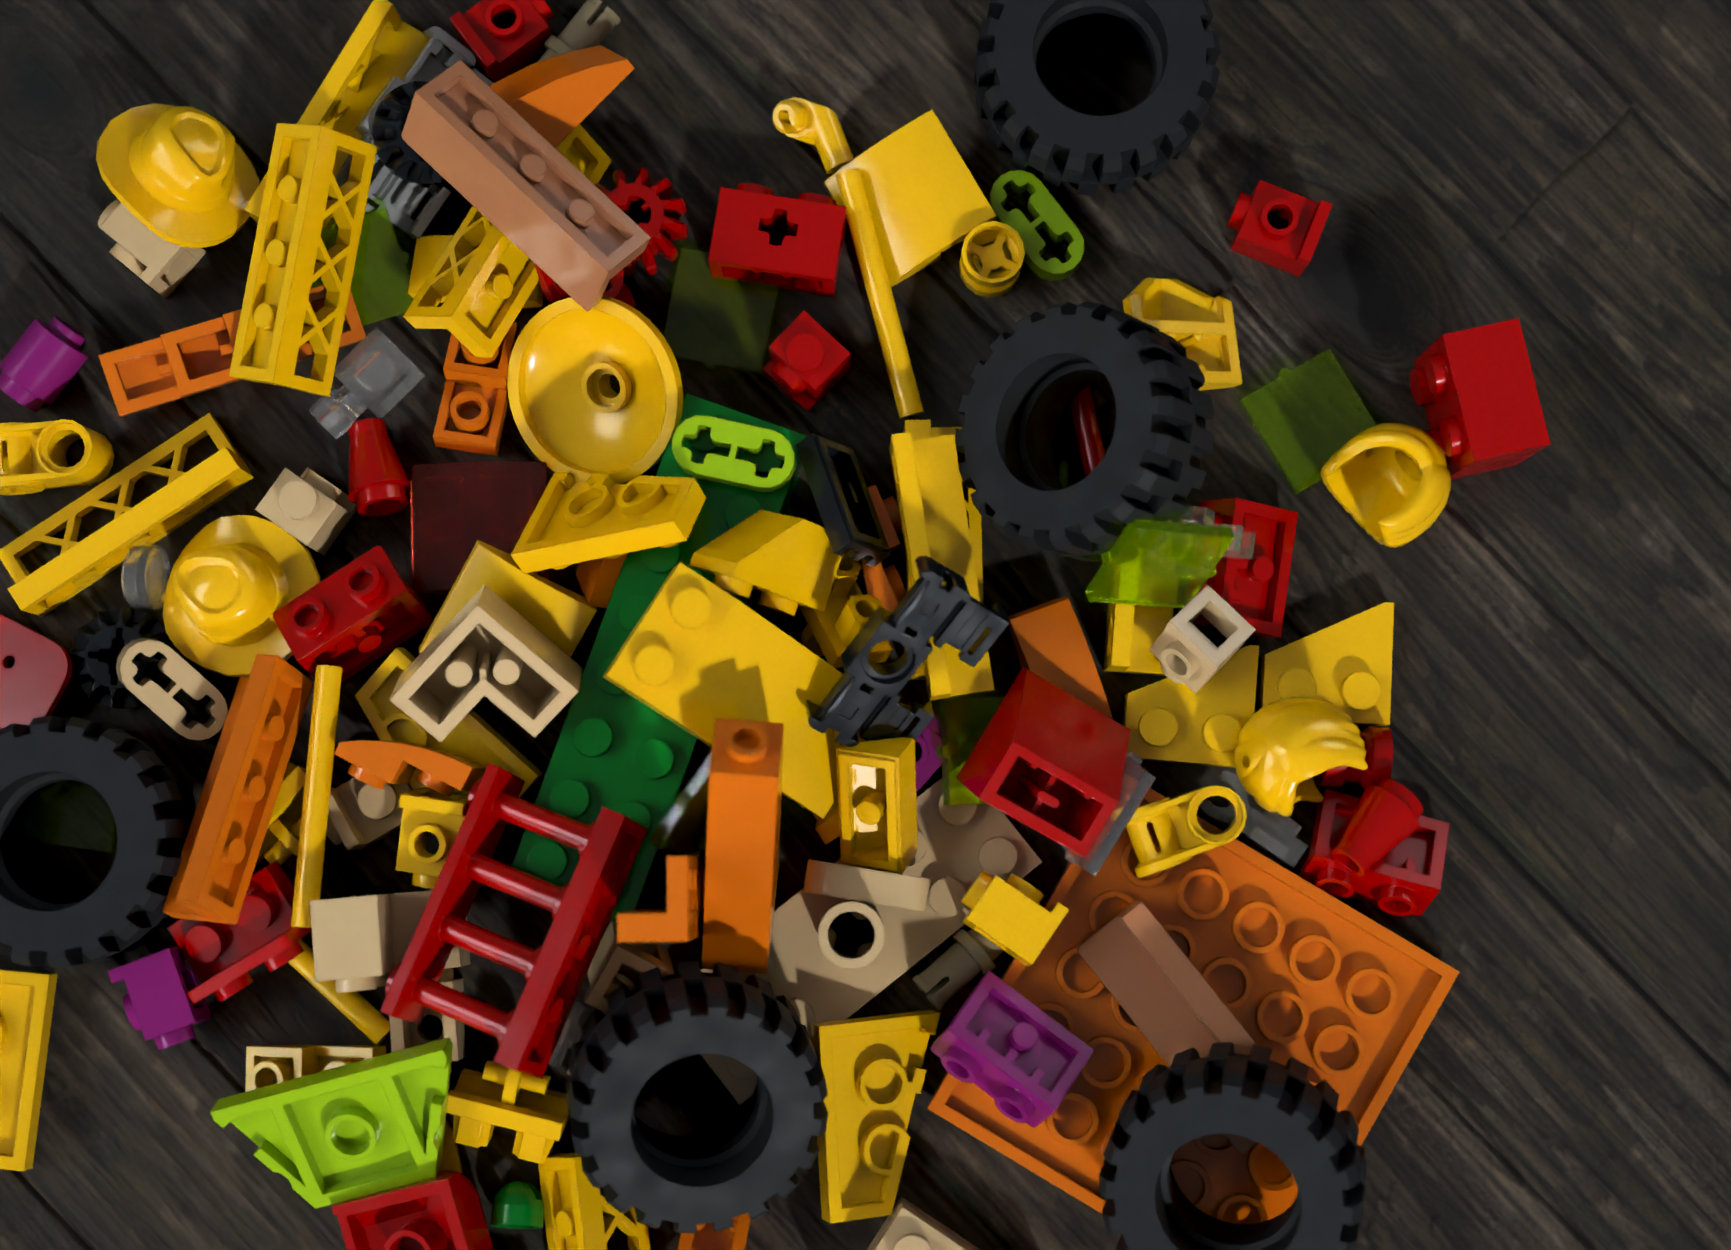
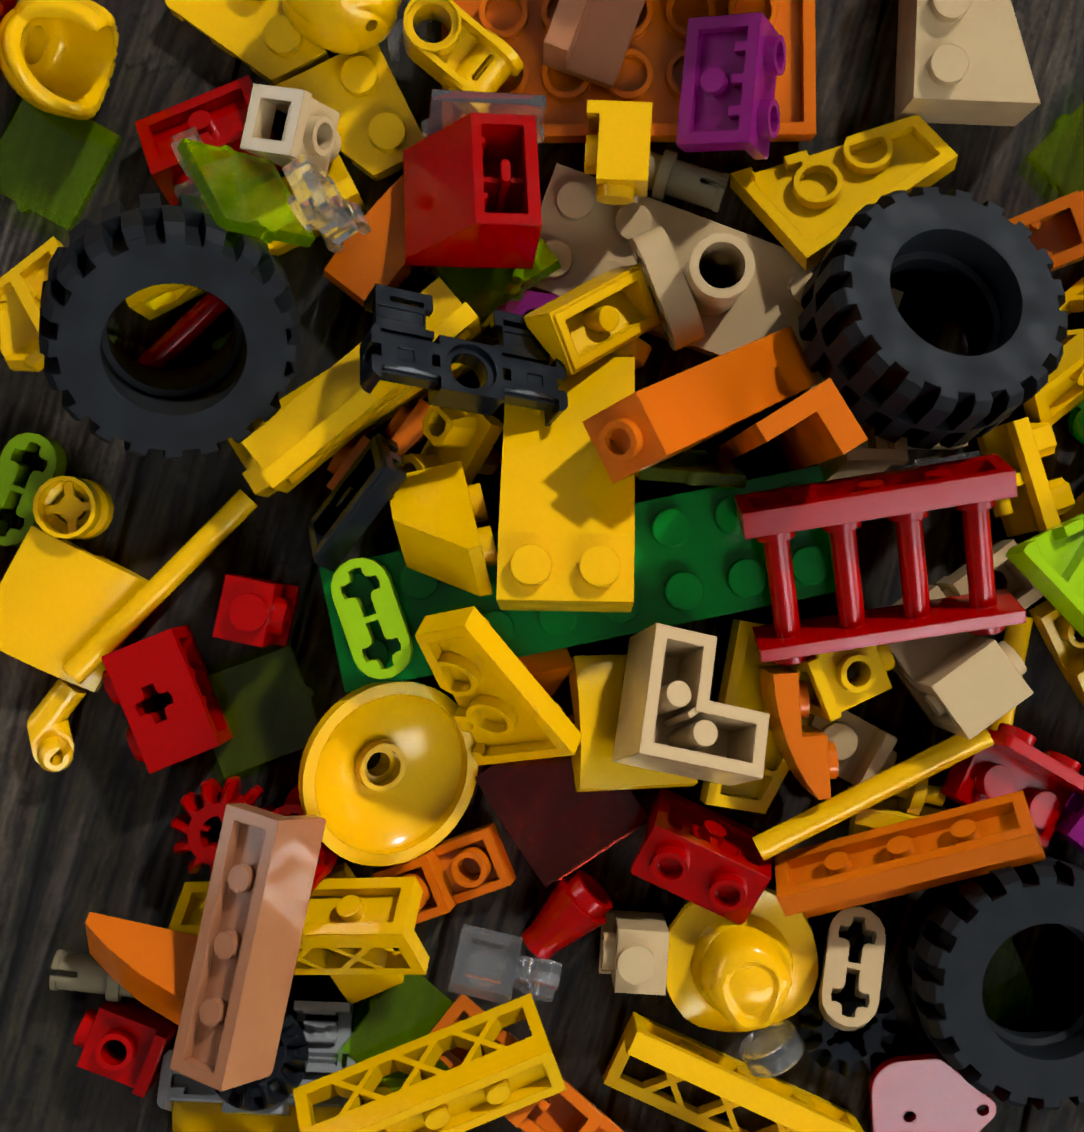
camera: 120 degrees left, 5 degrees up
none -> clear plate [282,154,371,253]

